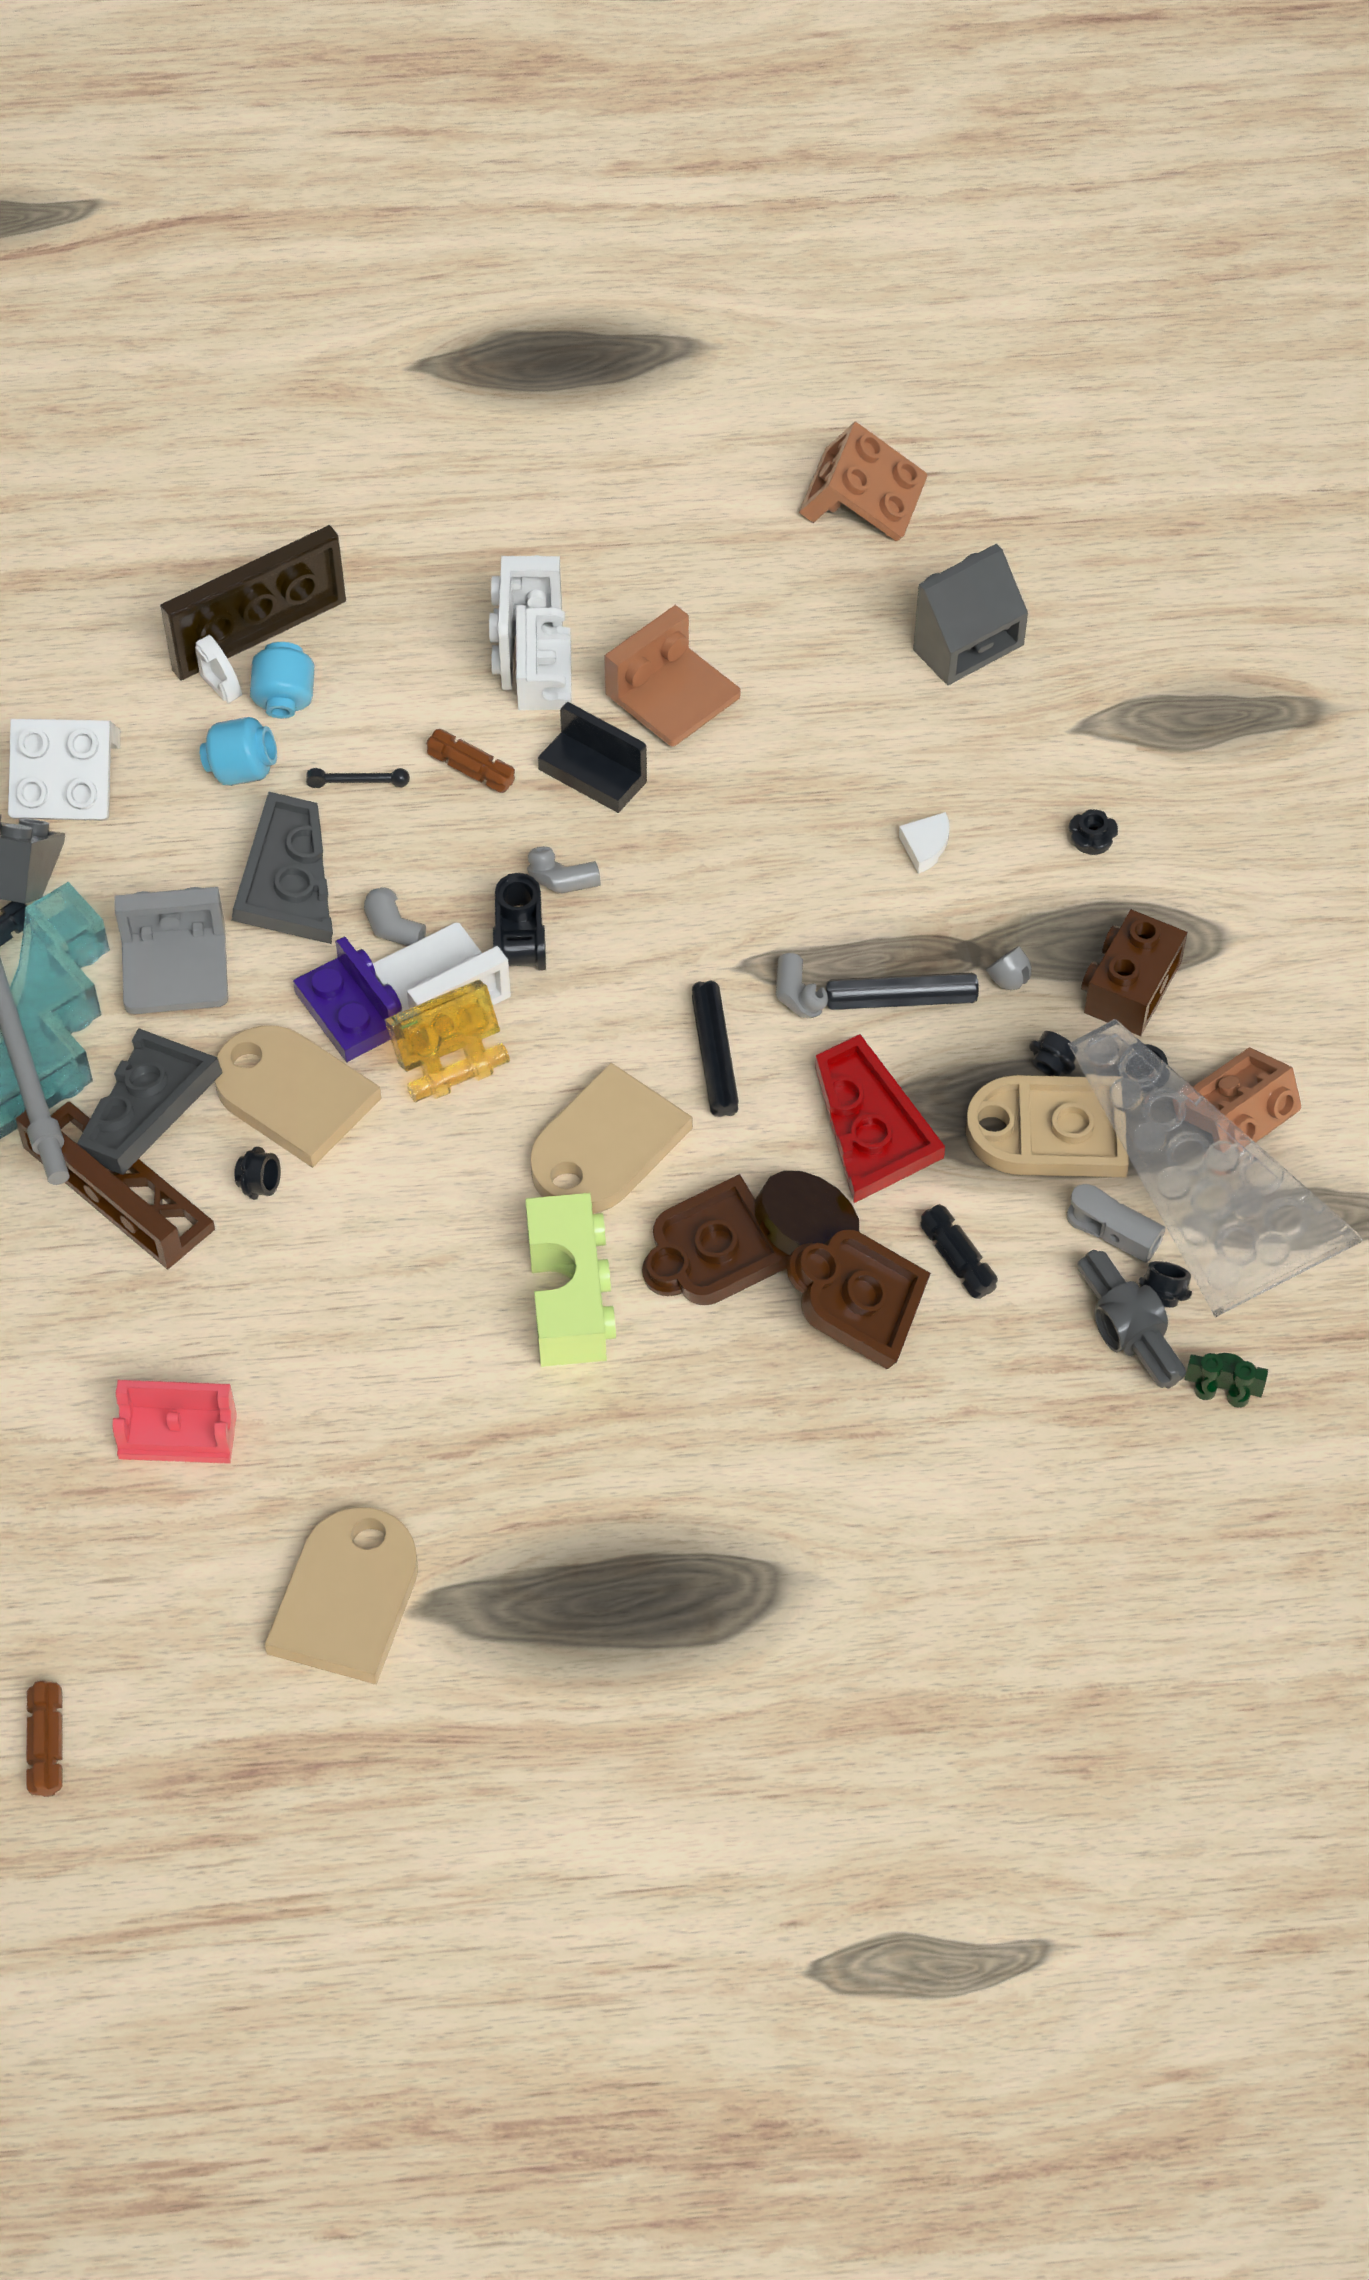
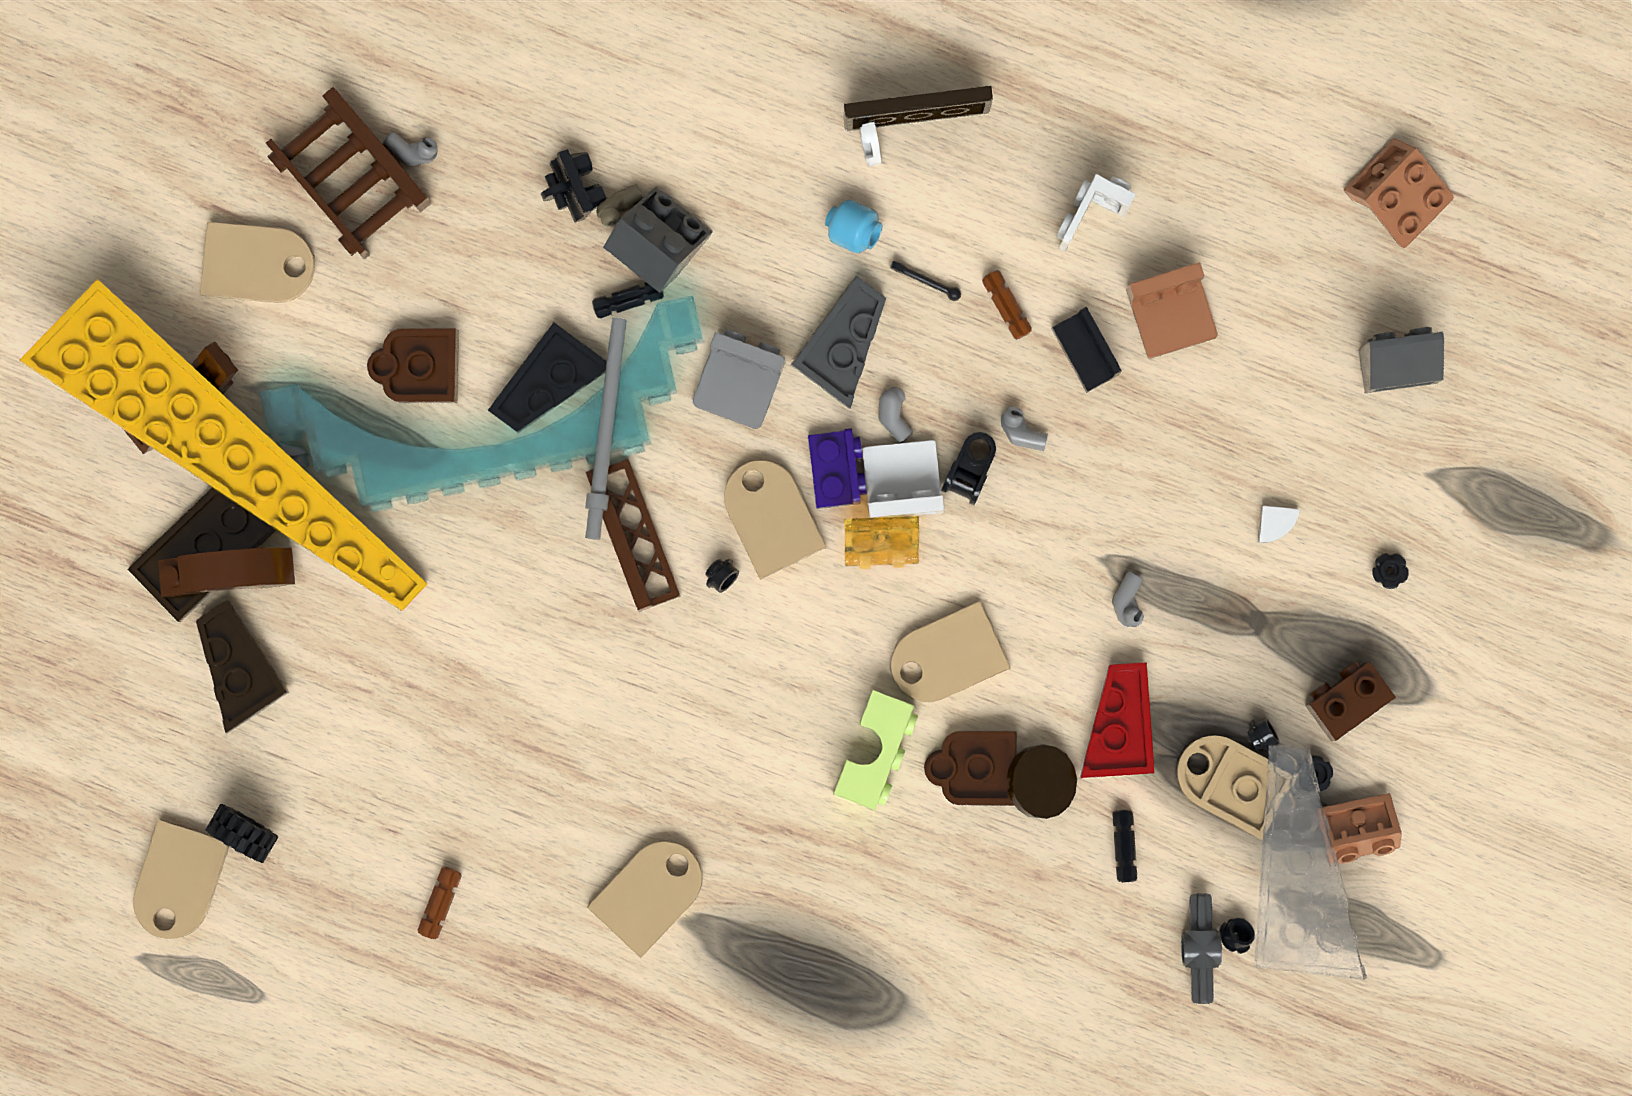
camera: 30 degrees right, 30 degrees up
white bracket [8,719,120,821] -> none
dark grey wing [77,1028,223,1175] -> none
coral hinge [113,1380,237,1464] -> none
medium azure head [250,642,315,719] -> none
white hinge [516,605,572,711] -> none
black axle [692,980,739,1117] -> none
reddish brown plate [786,1229,931,1369] -> none
black axle [826,972,979,1010] -> none
light grey hinge [986,946,1032,991] -> none
light grey bar [1067,1184,1166,1263] -> none
dark green piece [1185,1353,1269,1408] -> none

